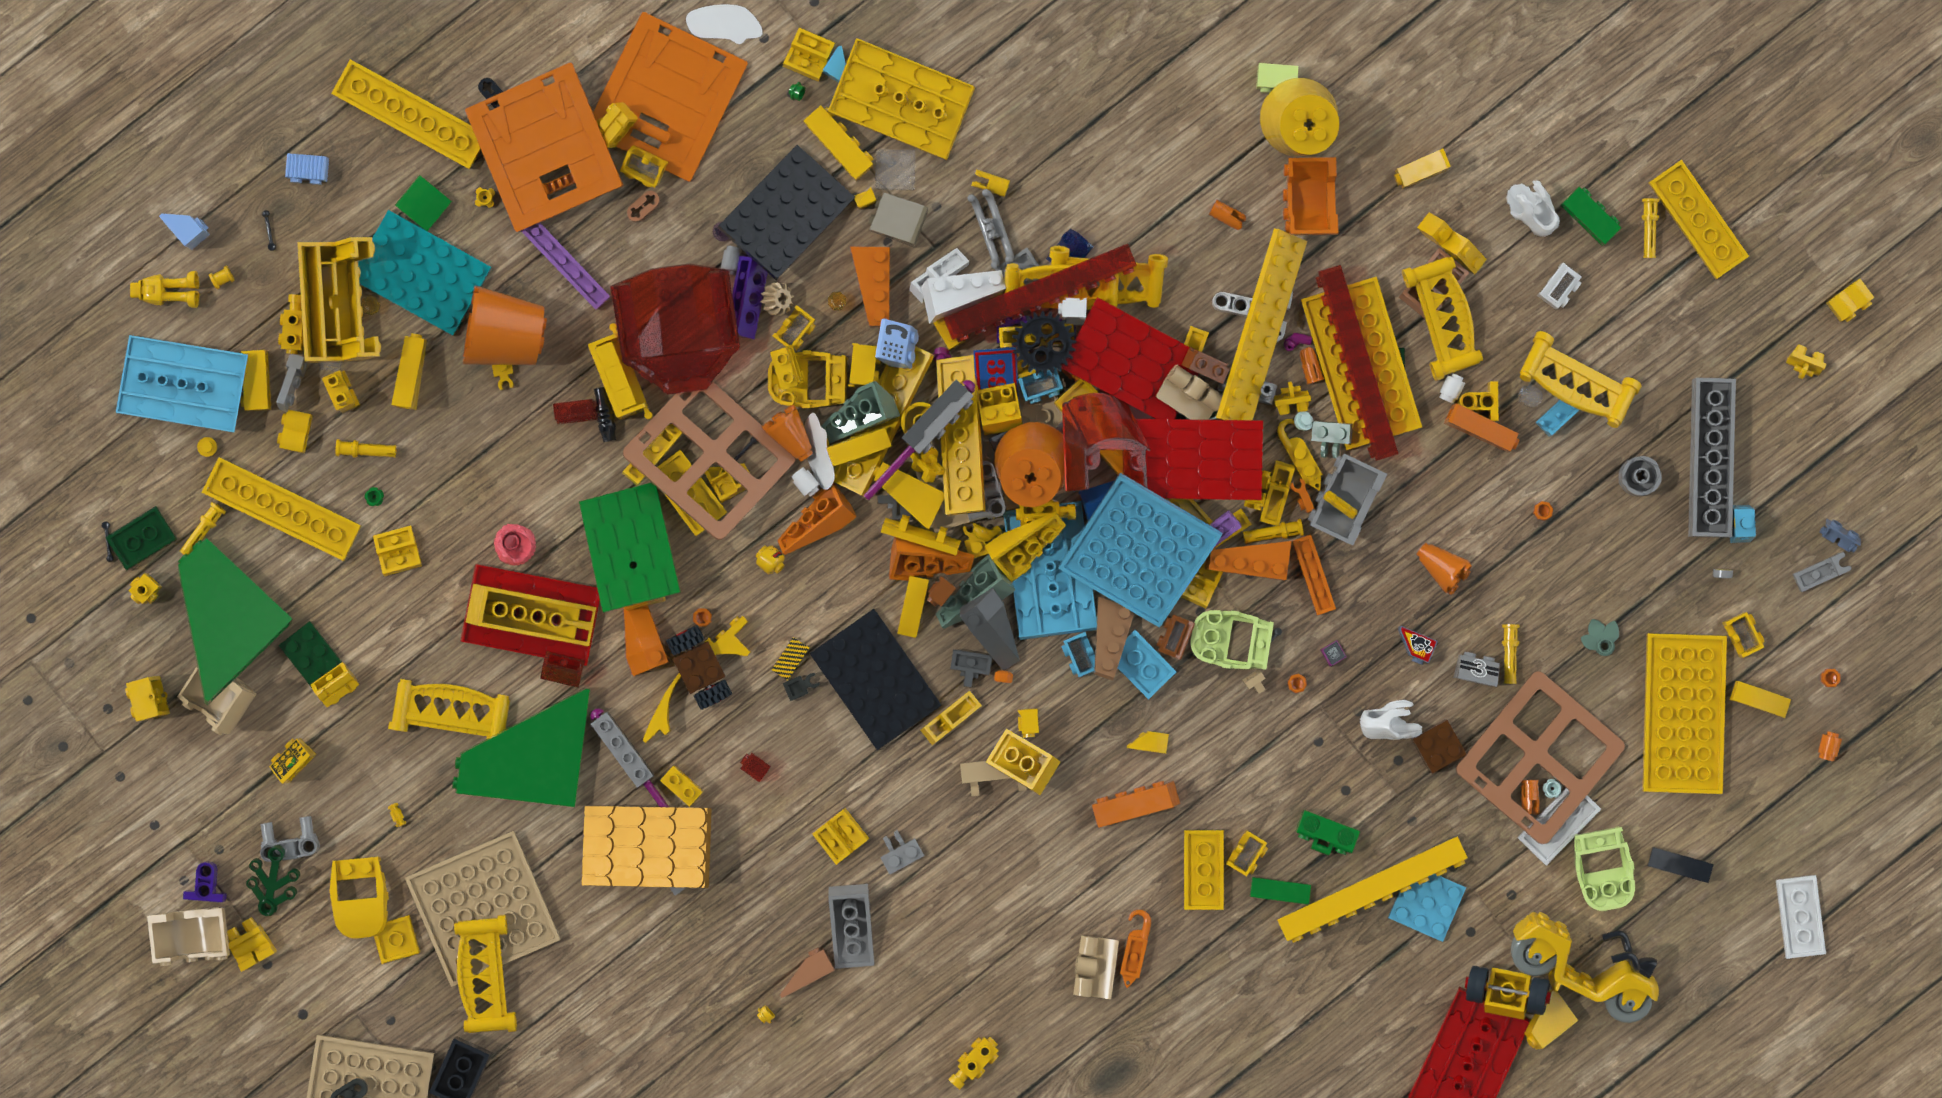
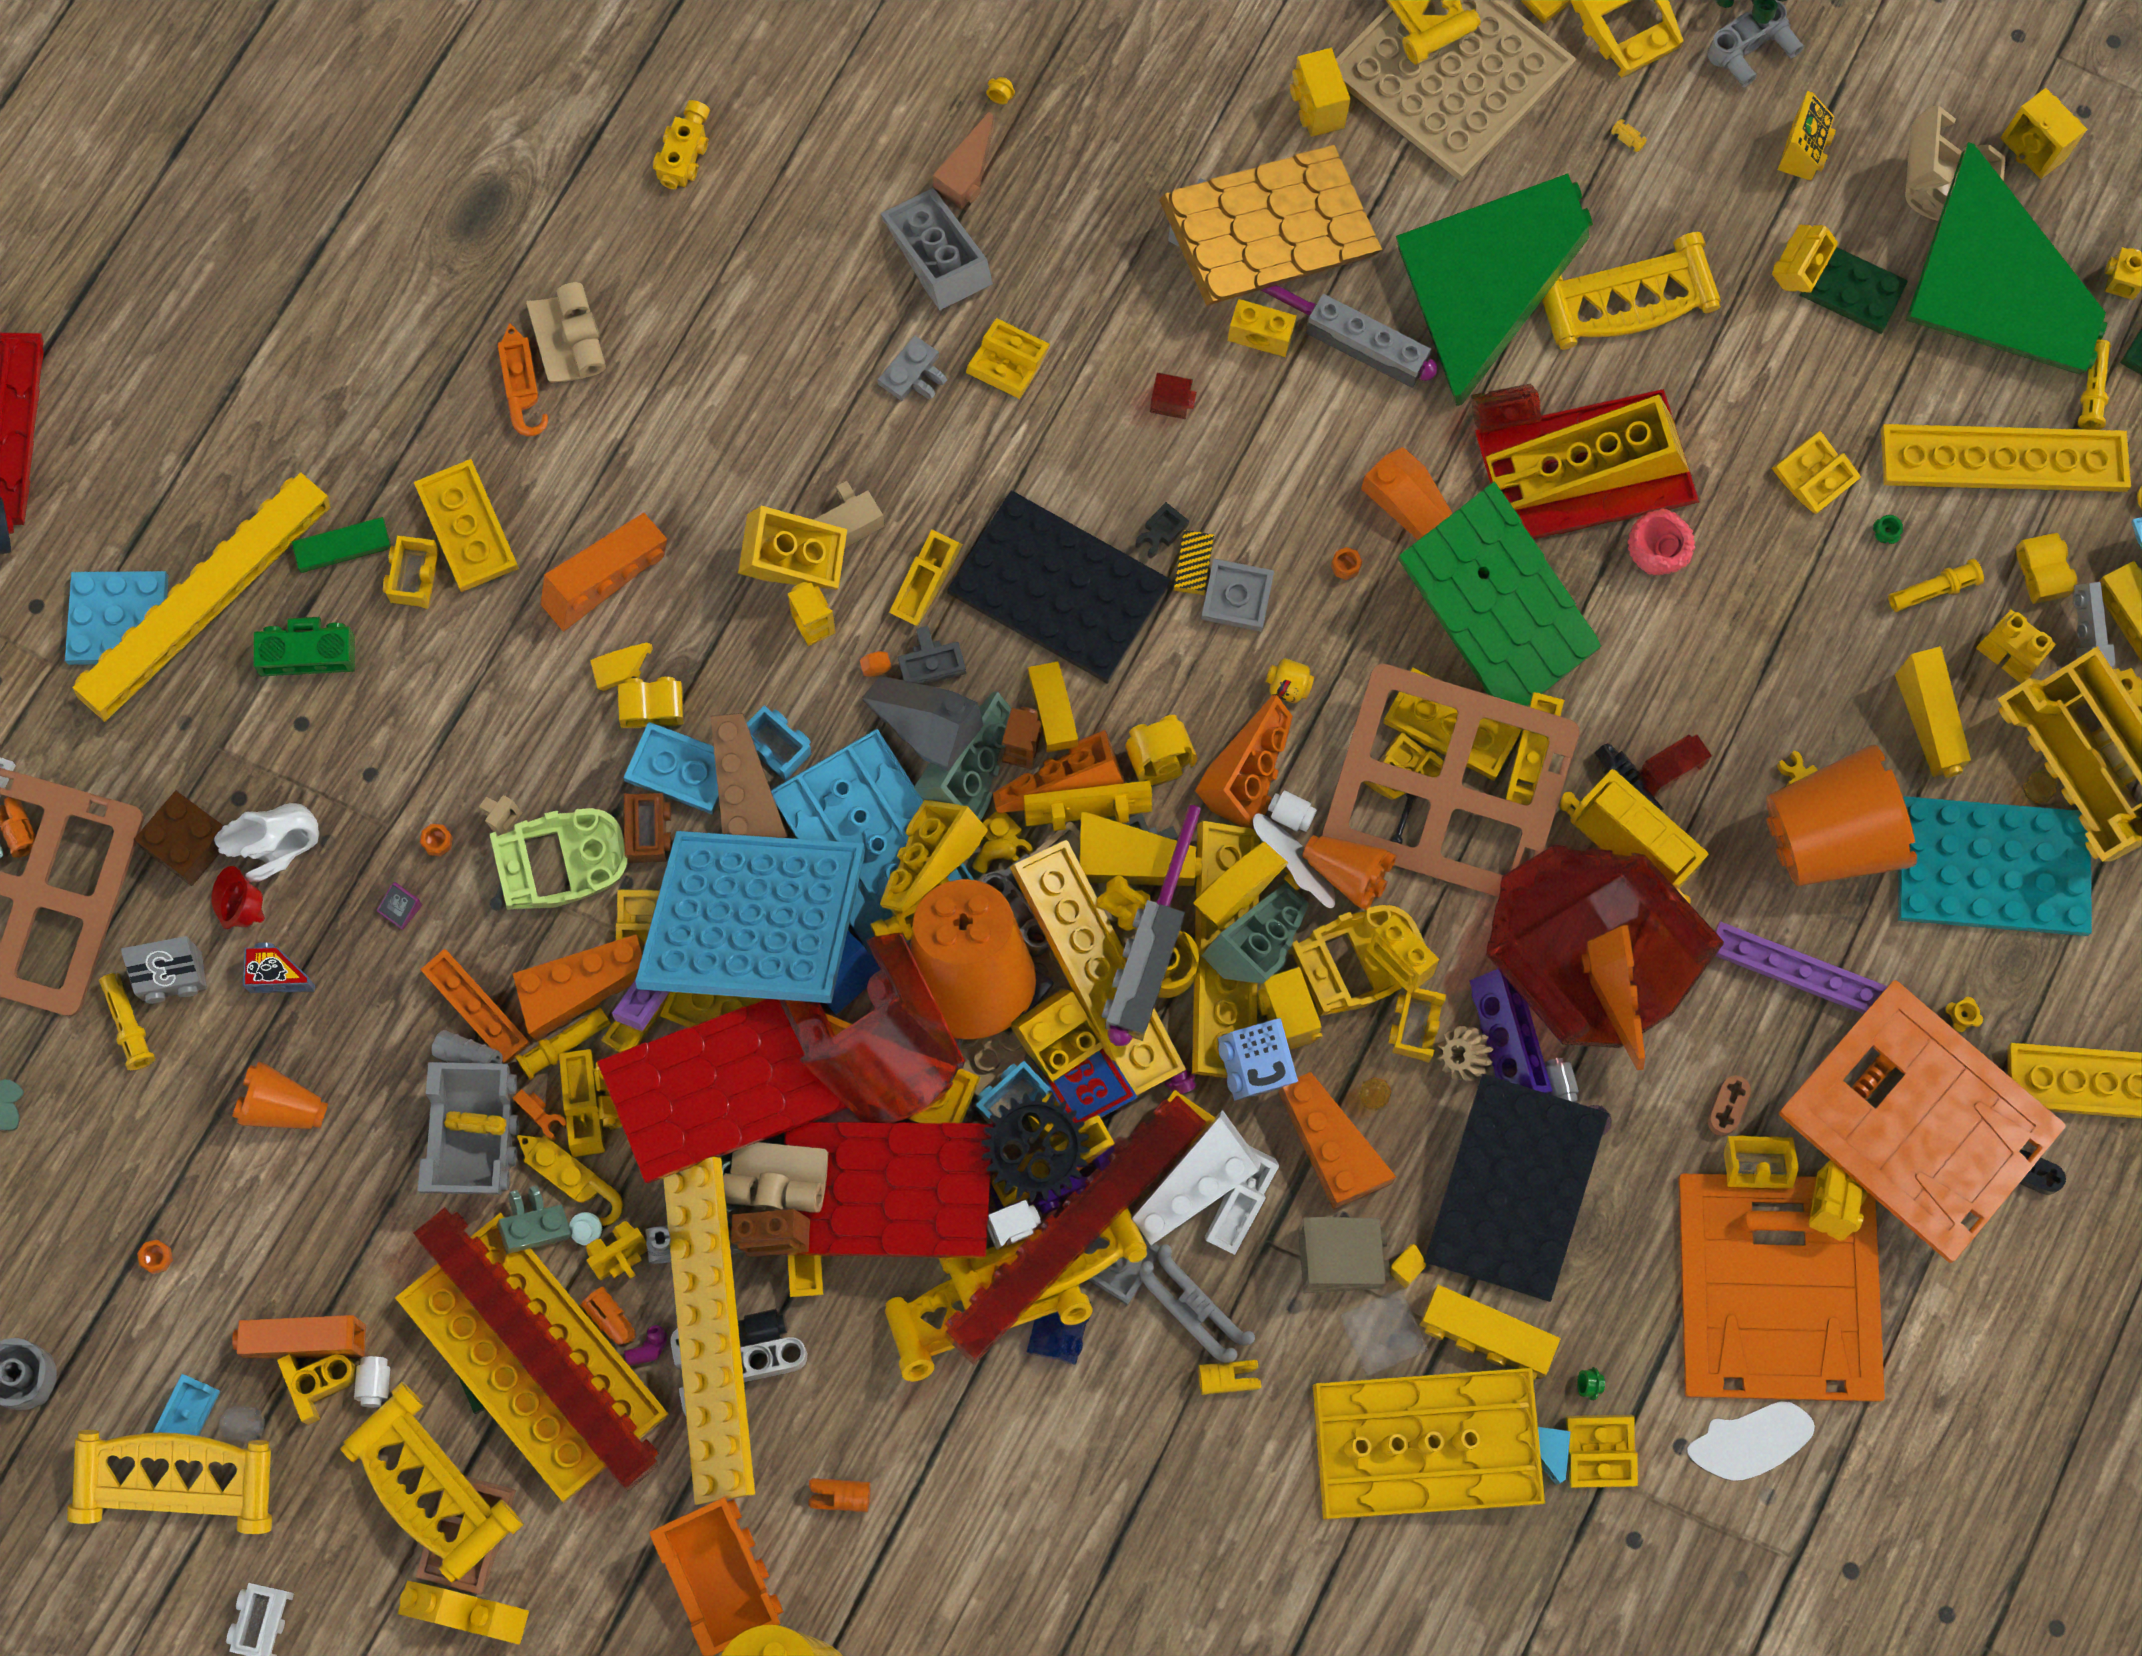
camera: 150 degrees right, 15 degrees down
green slope [395,175,452,231] -> none
yellow slope [643,616,751,743] -> none
plate [666,625,732,710] -> none
none -> red piece [211,866,265,929]
none -> light grey axle [432,1030,503,1064]
none -> yellow brick [618,677,684,728]
none -> black brick [738,1308,788,1347]
none -> yellow brick [1125,715,1198,785]
none -> light grey plate [1201,558,1274,632]
none -> yellow brick [1290,47,1350,137]
none -> orange wedge [1581,925,1645,1070]

